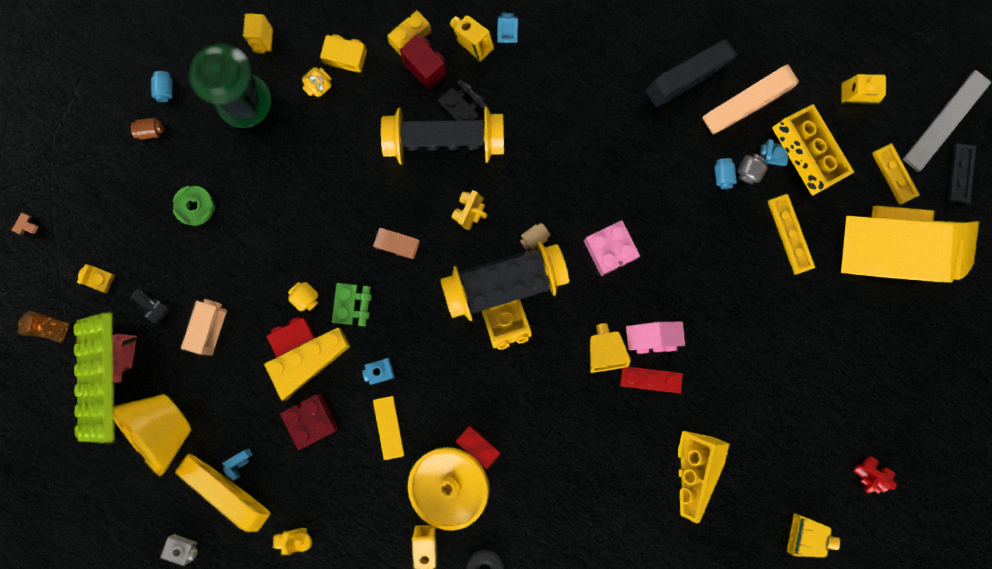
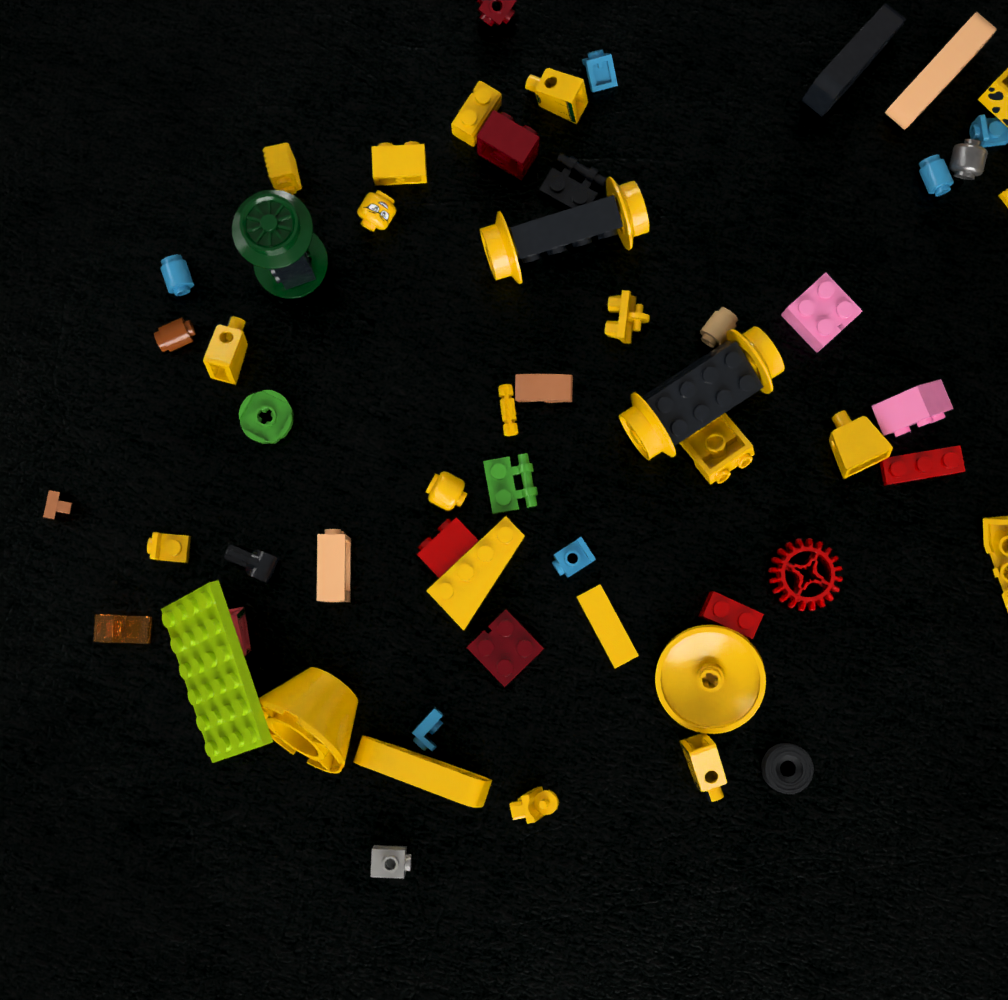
camera: 15 degrees left, 0 degrees up
none -> yellow torso [203,316,248,385]
none -> yellow axle [498,384,518,436]
none -> red gear [768,538,843,611]

